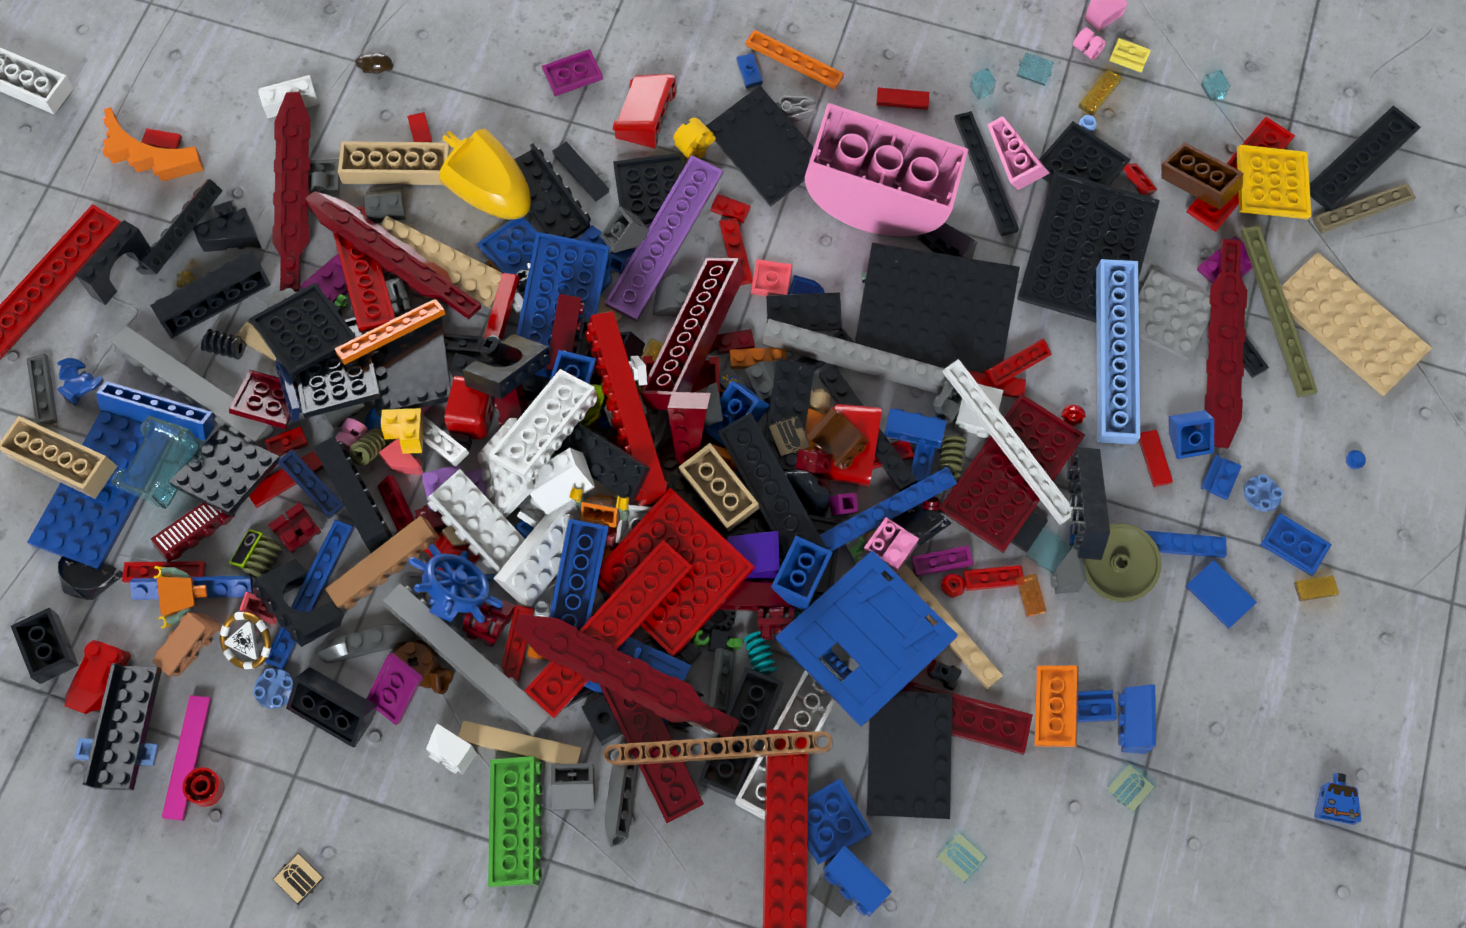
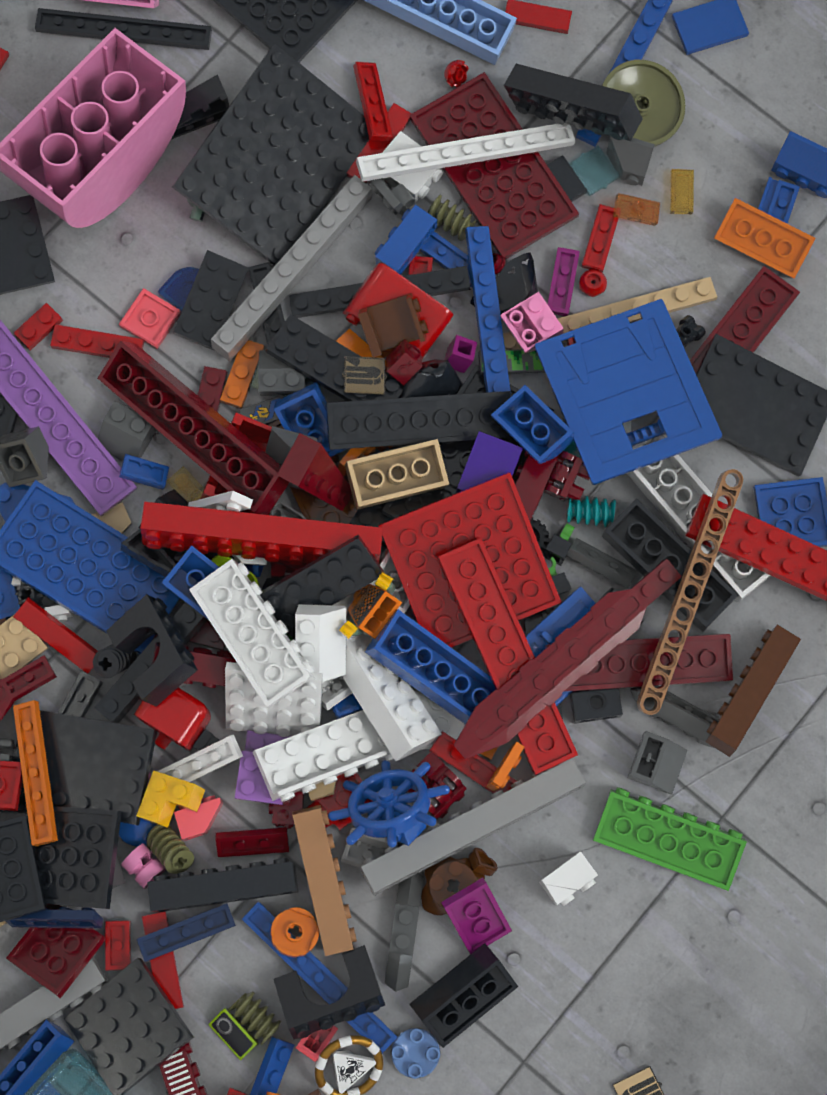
camera: 65 degrees left, 10 degrees up
dark red hips [268,502,322,554] -> none
tan tile [458,720,582,764] -> none
dark red wedge [546,294,584,371] -> none
dark blue brick [607,248,635,274] -> none
tan head [808,388,831,415] -> none
none -> blue plate [119,454,169,490]
none -> orange plate [270,907,319,957]
none -> orange plate [486,742,525,791]
none -> clear yellow tile [670,169,694,214]
none -> reddish brown brick [705,624,801,757]

